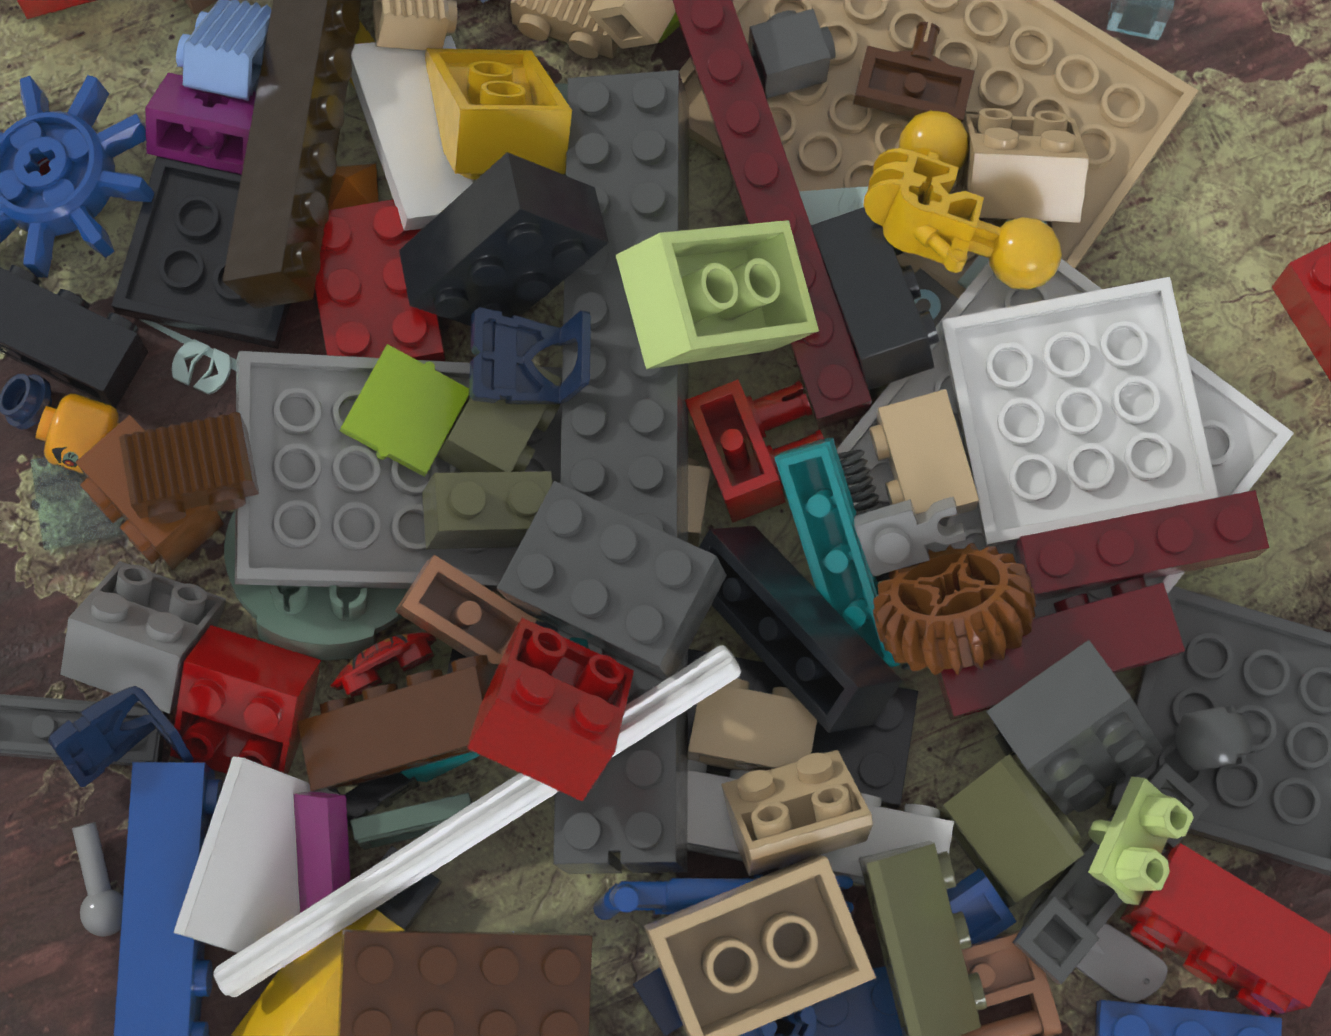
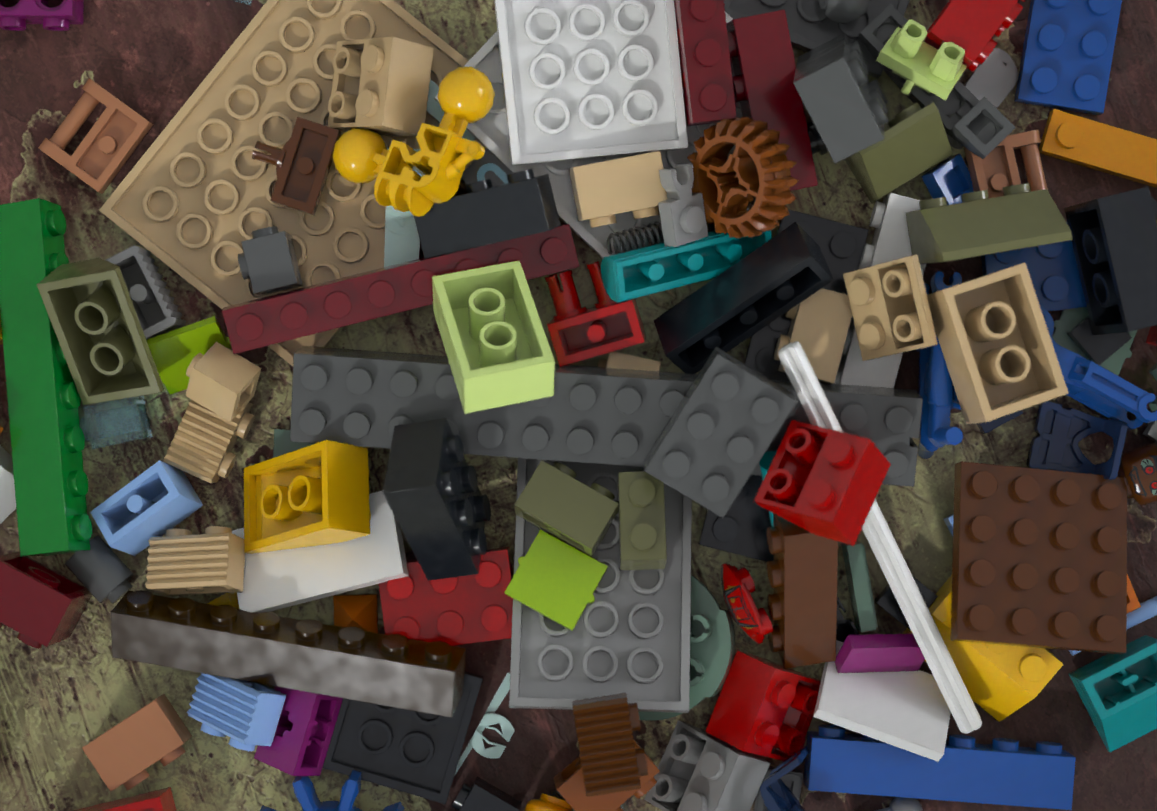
camera: 85 degrees left, 15 degrees up
nougat brick [395,555,537,664] -> none
dark blue piece [469,307,591,404] -> none

